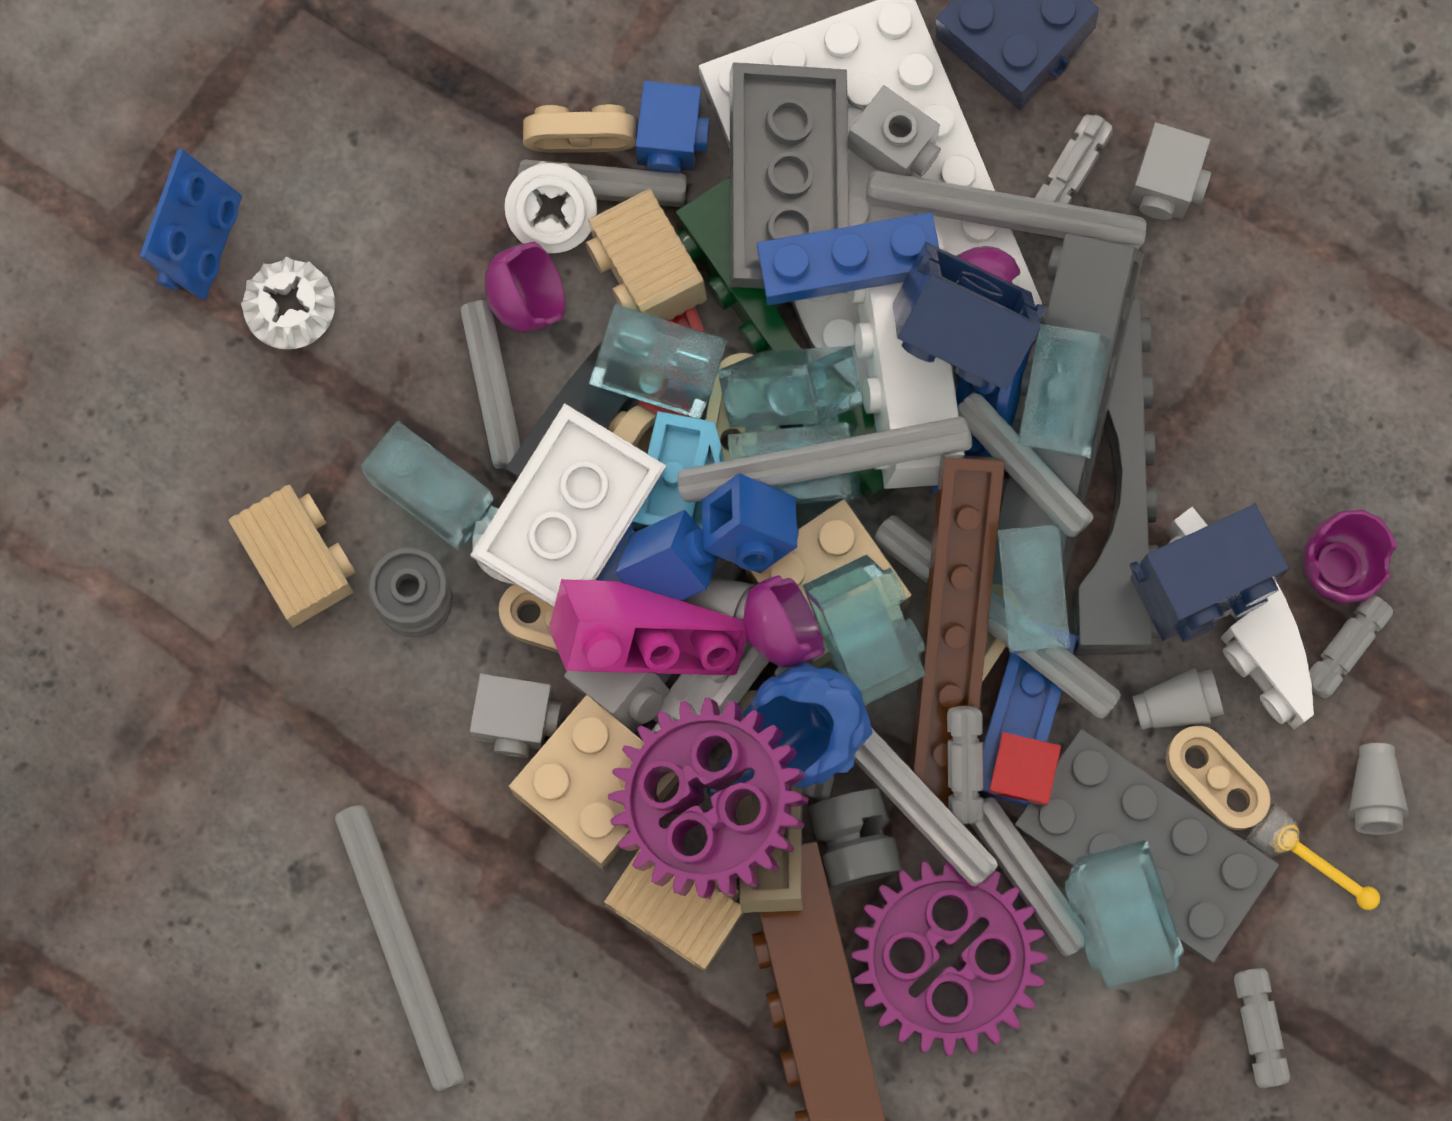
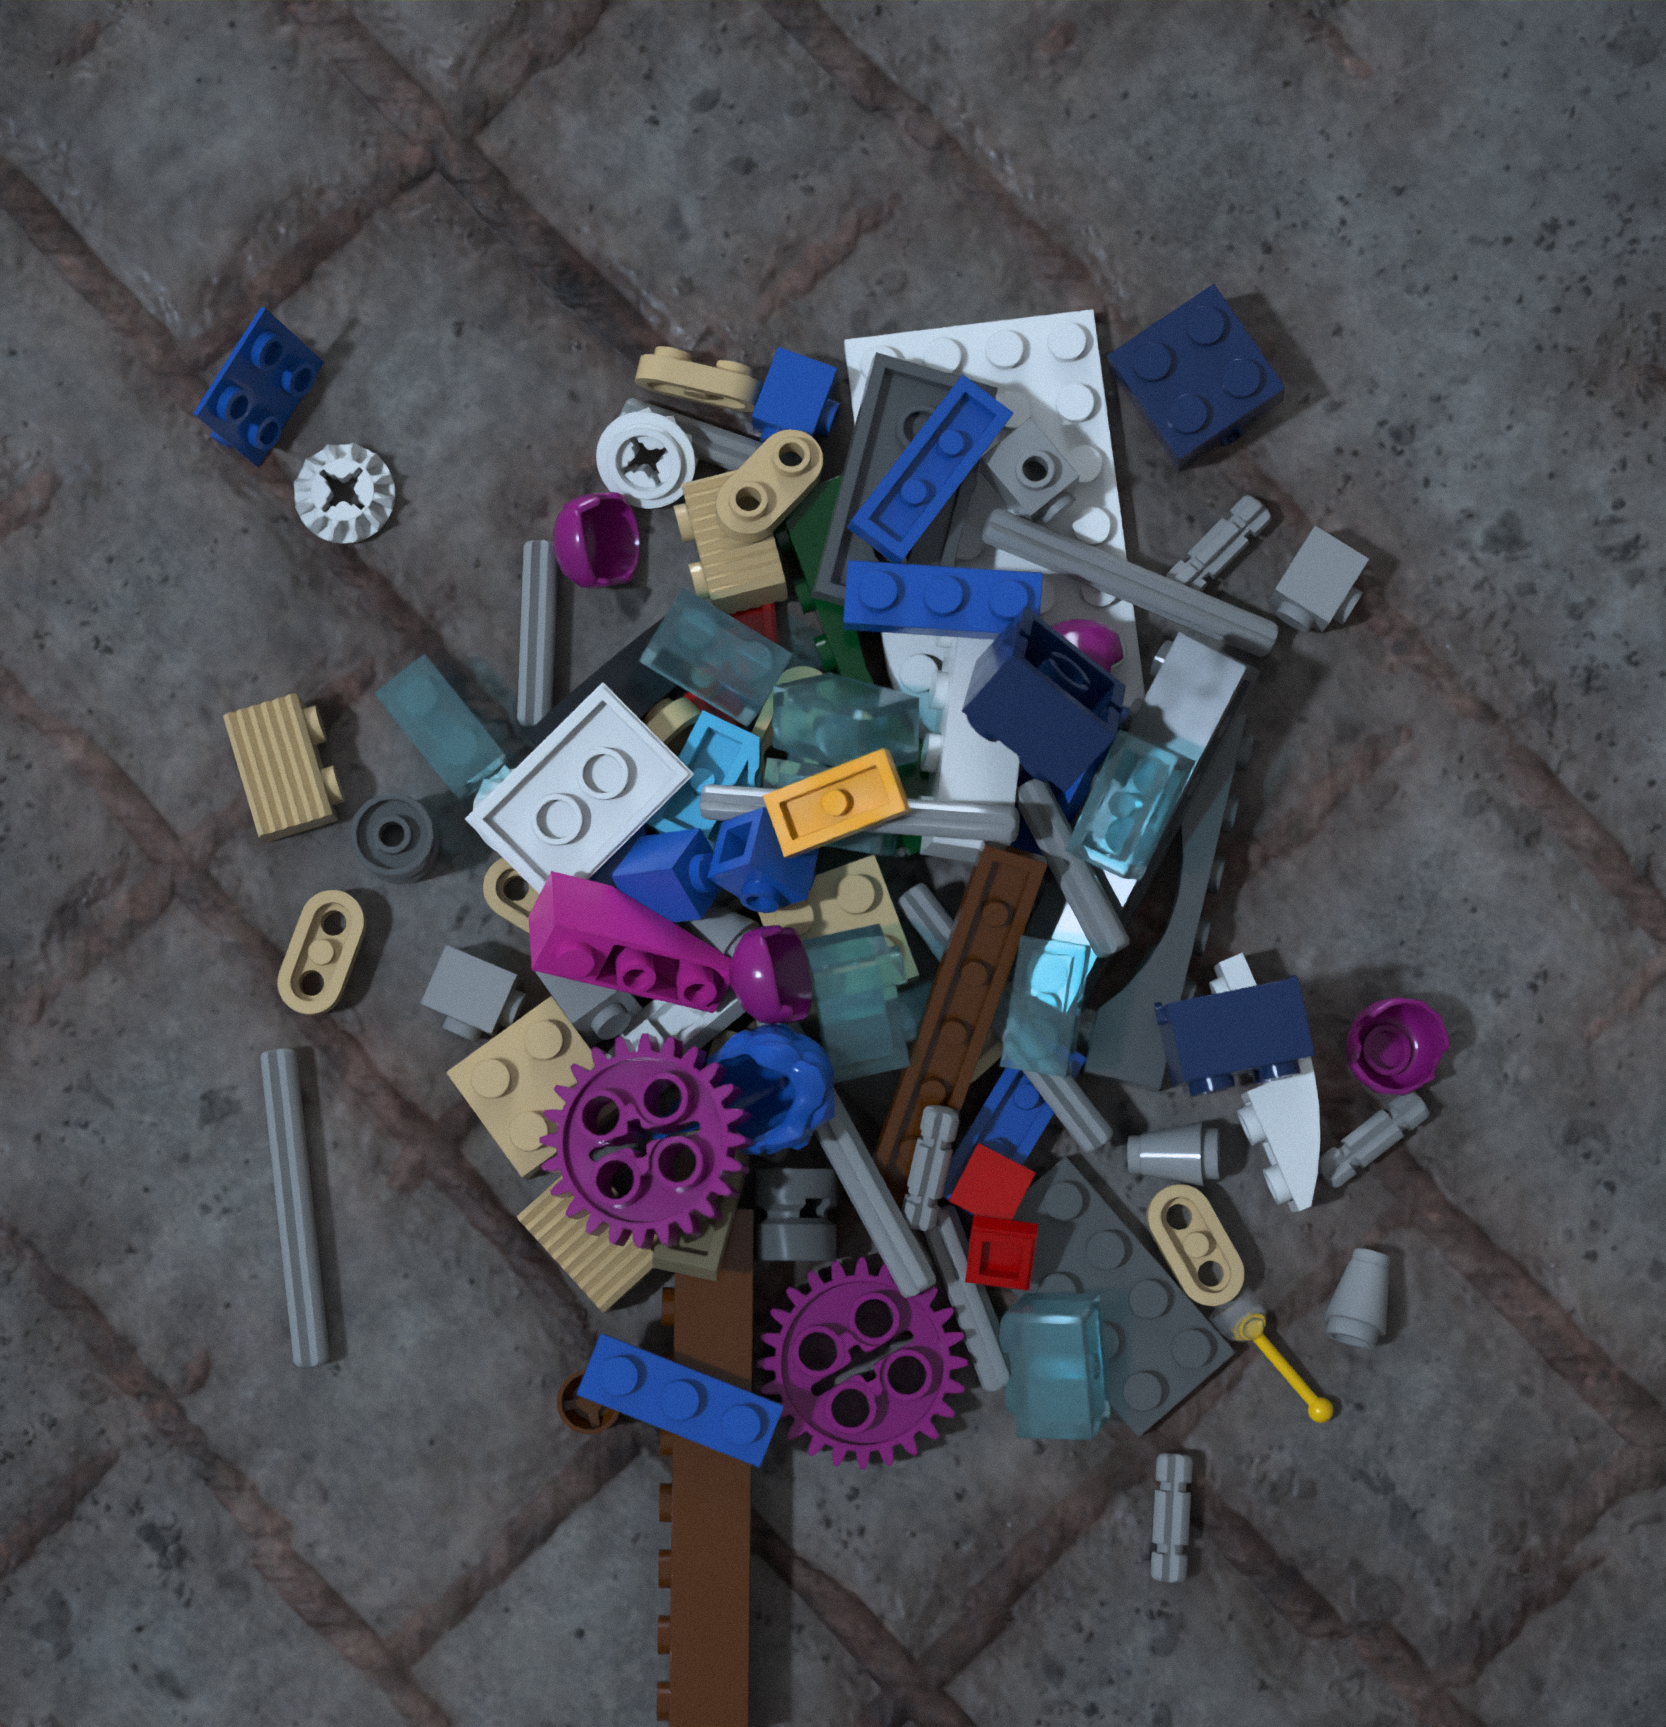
camera: 15 degrees right, 5 degrees up
none -> tan plate [277,890,367,1016]
none -> reddish brown wheel [557,1368,622,1434]
none -> blue plate [576,1333,784,1468]
none -> tan plate [716,429,823,543]
none -> light orange plate [763,748,912,858]
none -> blue plate [846,374,1014,564]
none -> red tile [965,1215,1038,1291]

